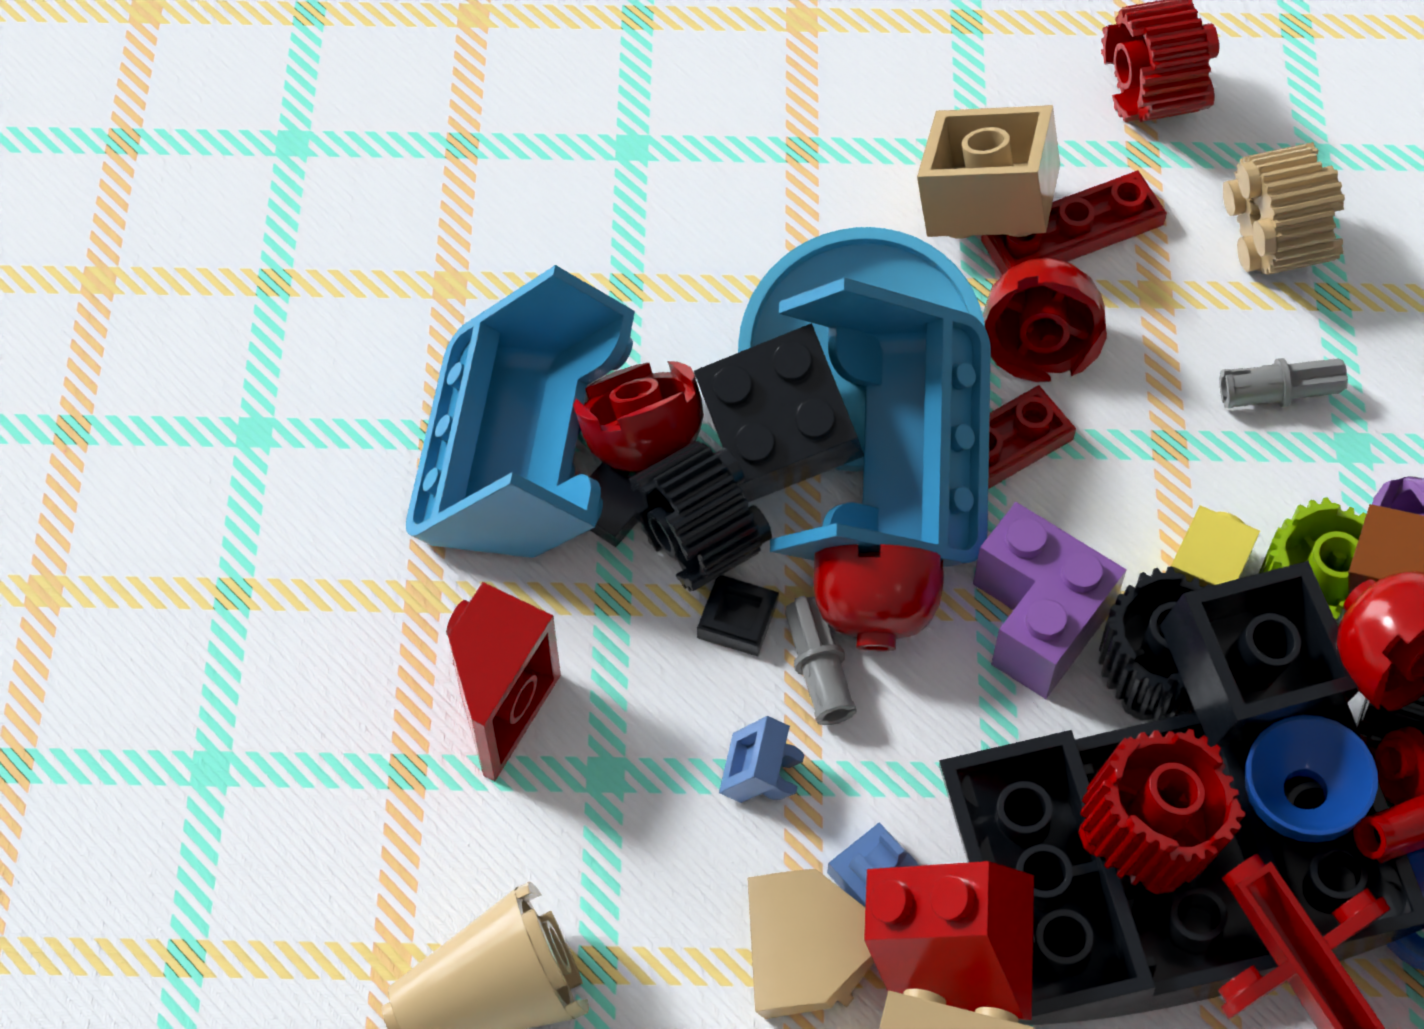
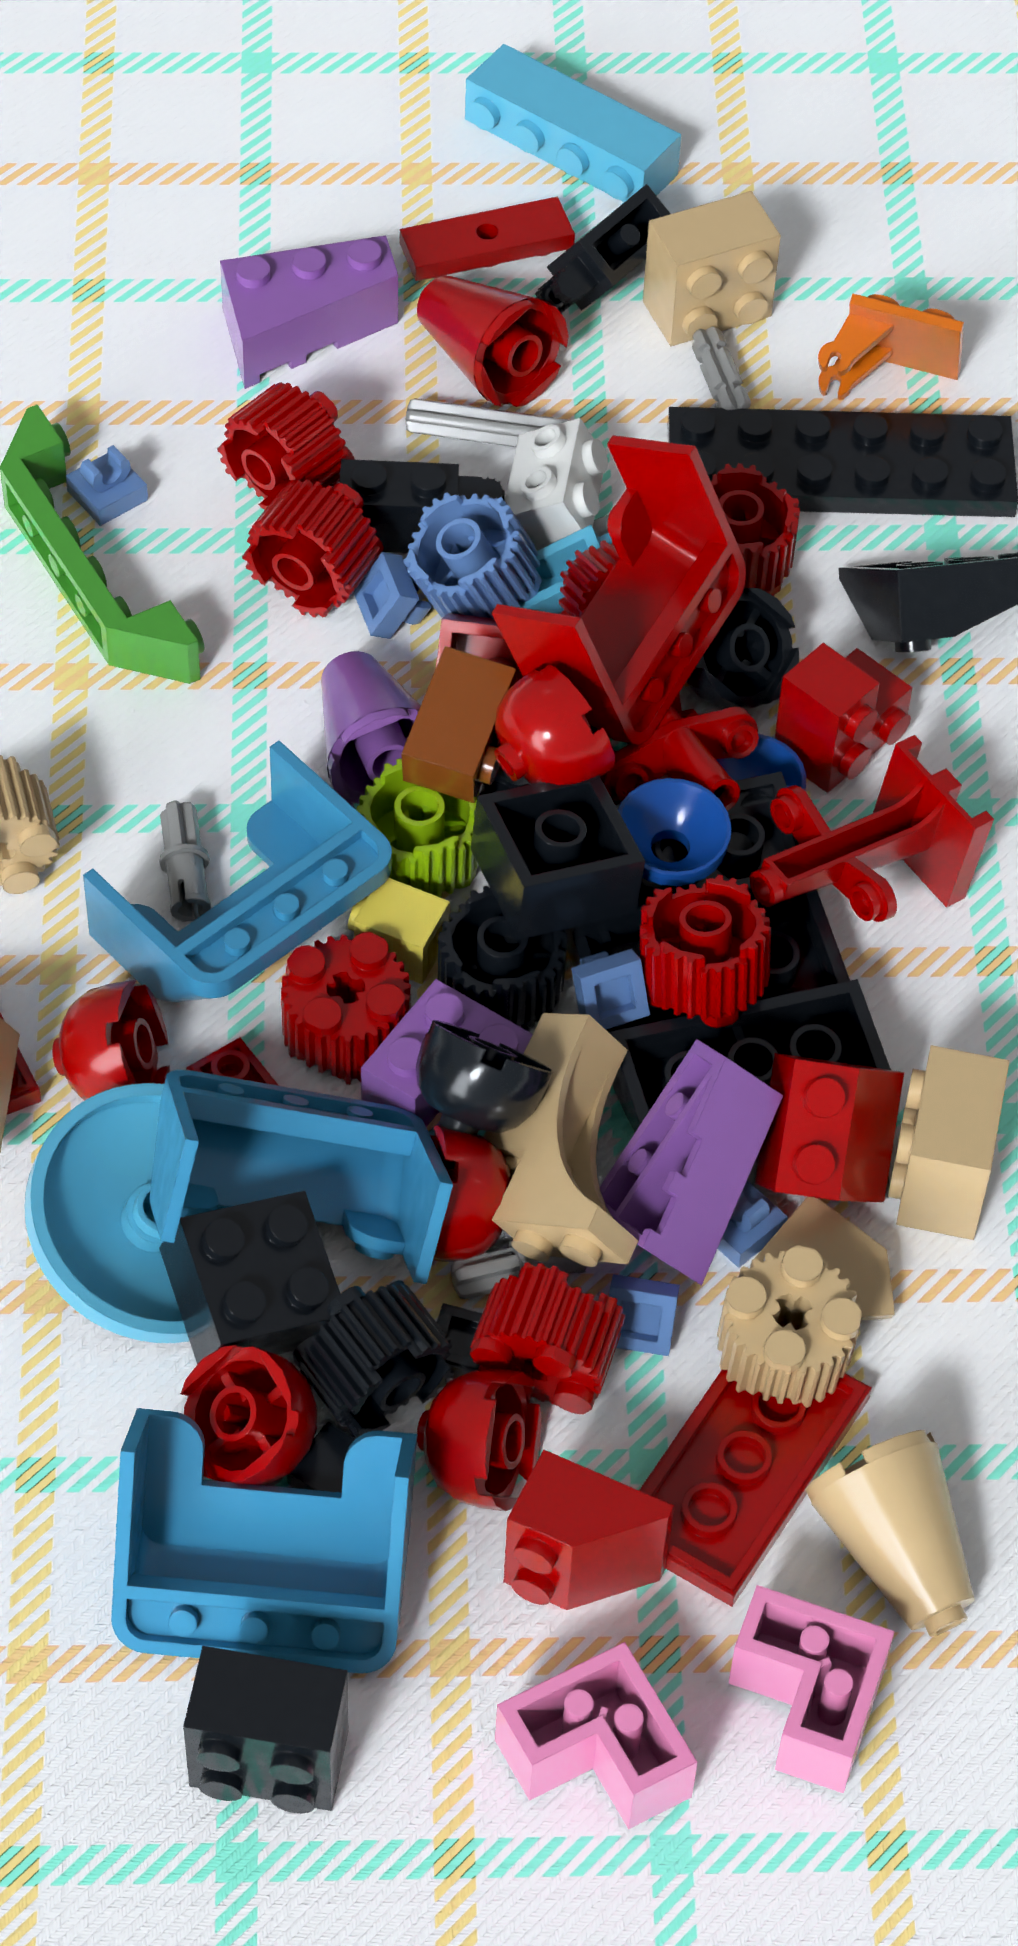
camera: 95 degrees left, 5 degrees down
none -> dark azure windscreen [83,740,392,1002]
none -> black brick [183,1646,349,1814]
none -> red brick [281,932,411,1085]
none -> black cylinder [416,1020,553,1135]
none -> red cylinder [417,1369,542,1511]
none -> red brick [470,1262,626,1414]
none -> tan arch [484,1013,638,1267]
none -> bright pink brick [495,1642,698,1829]
none -> medium blue tile [571,949,650,1030]
none -> medium lavender wedge [600,1039,783,1286]
none -> red tile [639,1370,872,1607]
none -> tan brick [717,1245,862,1408]
none -> bright pink brick [728,1585,895,1793]

